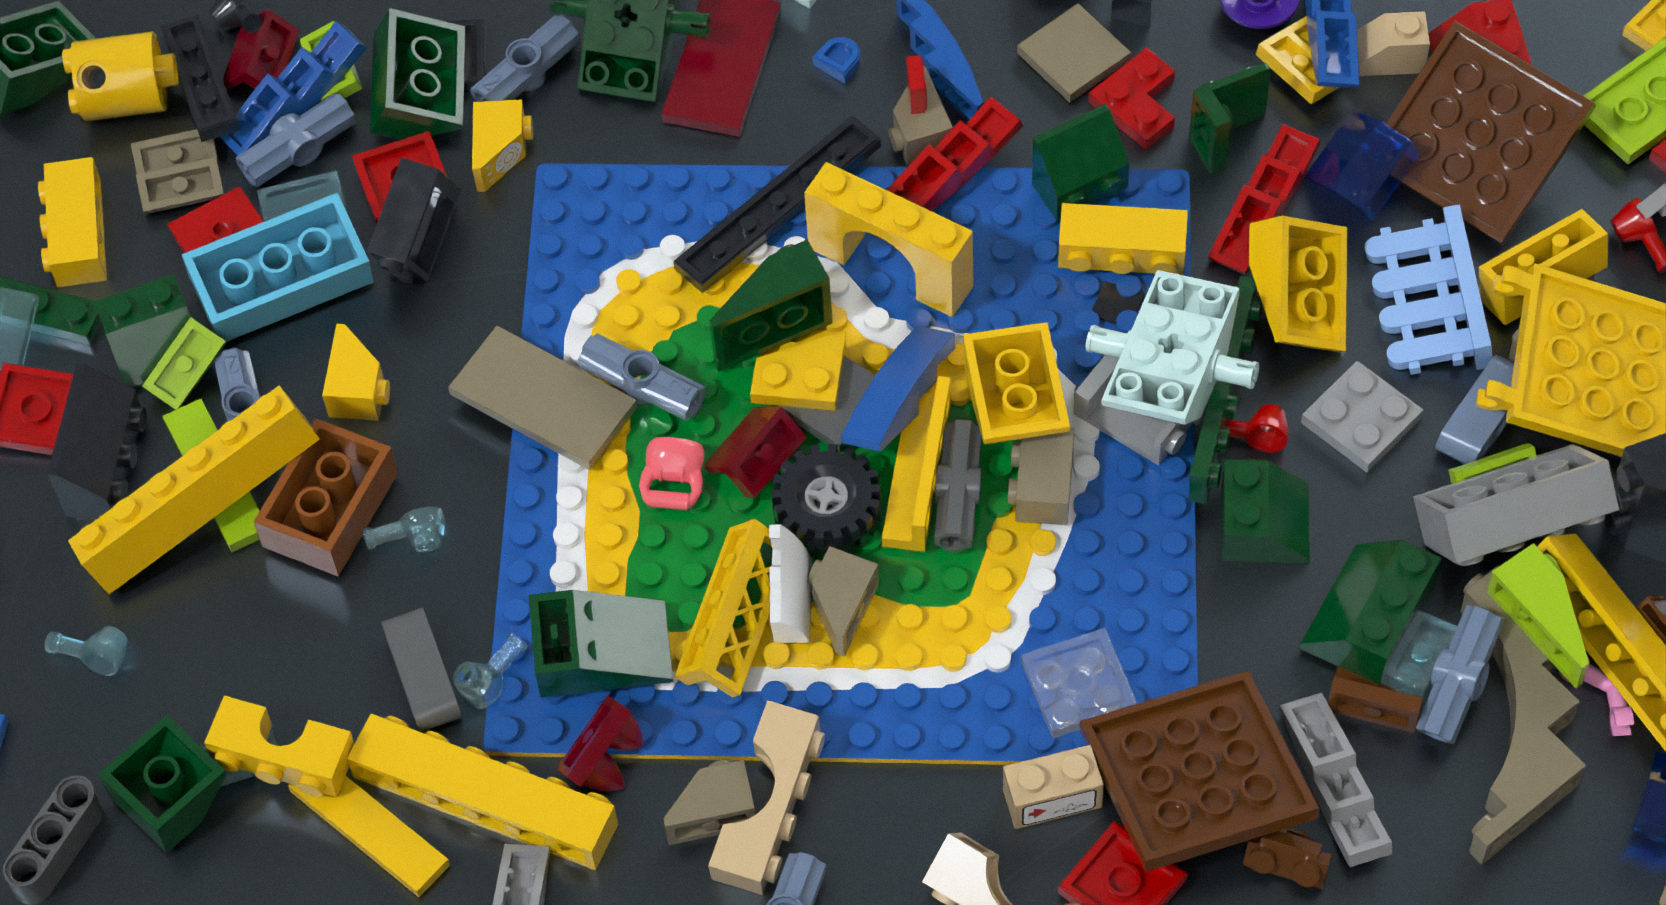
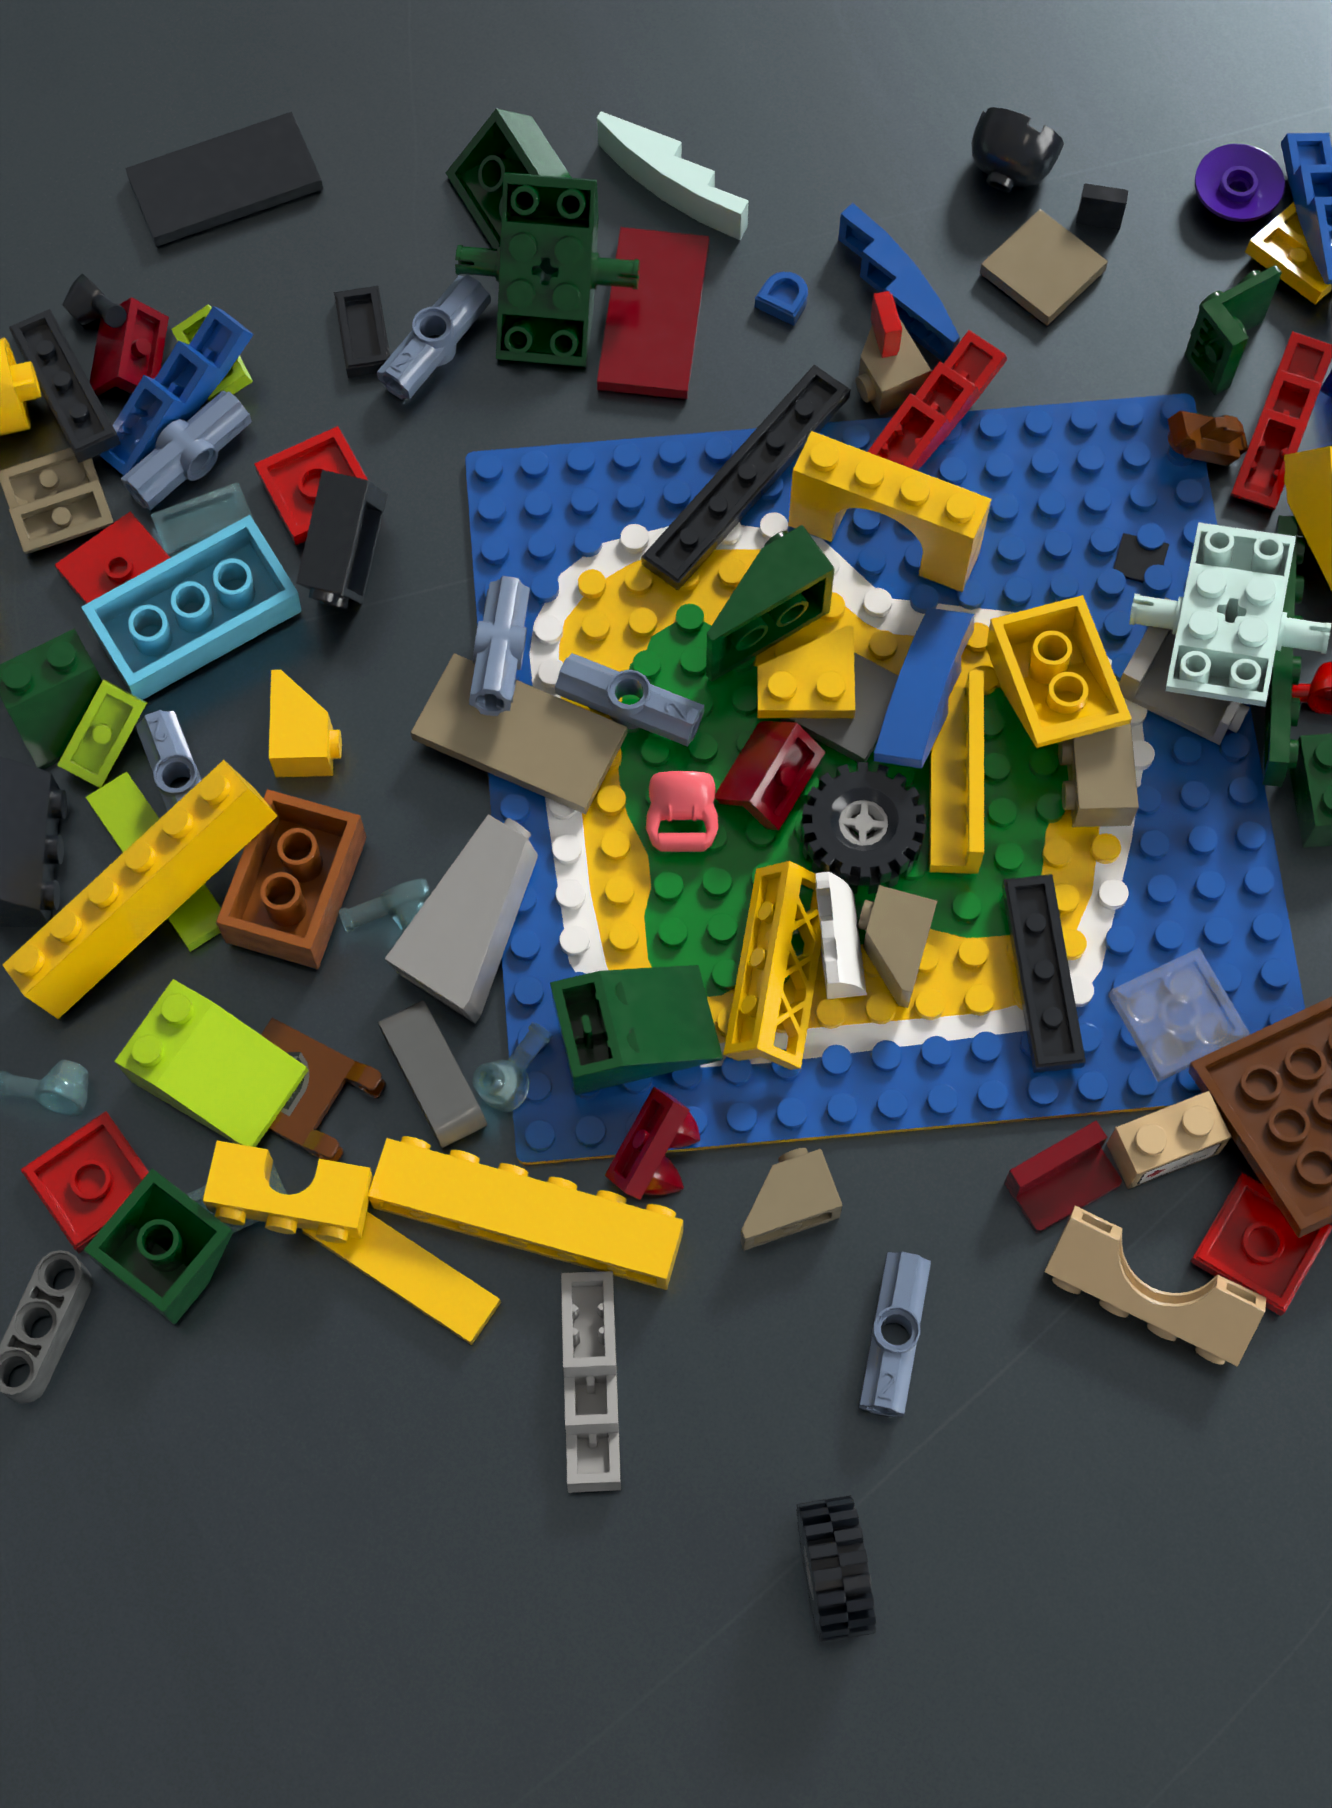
camera: 10 degrees left, 10 degrees up
dark green slope [370,8,465,140] -> none
yellow slope [472,100,533,192] -> none
tan arch [708,700,825,895] -> none
dark grey piece [934,419,982,552] -> none
dark green slope [1032,104,1130,221] -> none
yellow brick [1058,203,1188,275] -> none
red plate [1089,47,1175,150] -> none
none -> red tile [20,1111,149,1254]
none -> lime slope [114,979,309,1147]
none -> reddish brown flag [261,1018,386,1162]
none -> light grey slope [385,814,538,1023]
none -> sand blue piece [469,576,530,716]
none -> black tile [1002,874,1086,1073]
none -> dark red panel [1004,1120,1122,1233]
none -> reddish brown piece [1167,410,1248,466]

